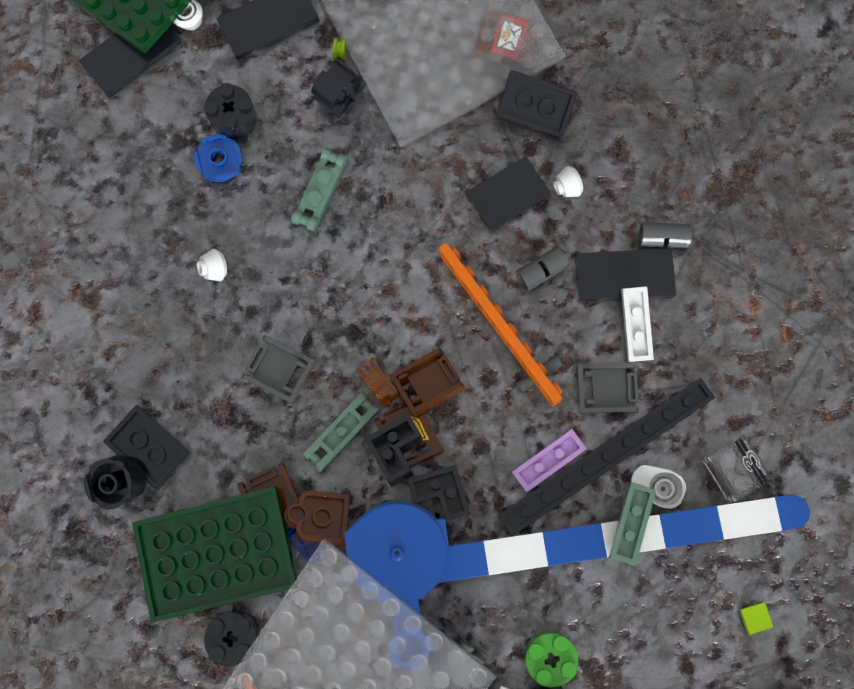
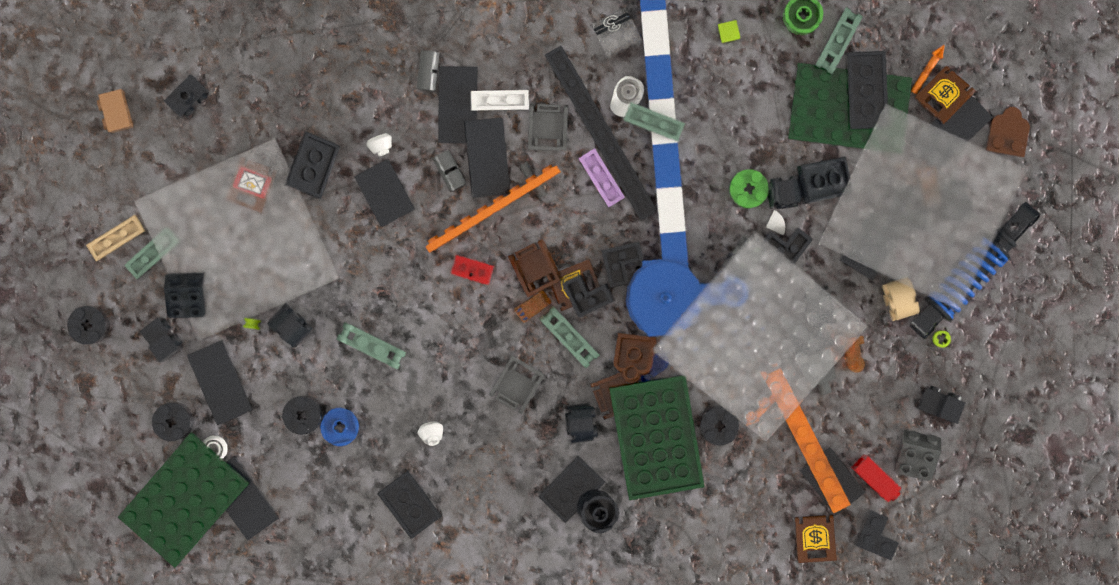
camera: 90 degrees left, 10 degrees up
none -> black tile [377,470,442,539]
none -> red window [451,255,495,285]
none -> black tile [464,118,511,198]
none -> black brick [565,403,598,444]

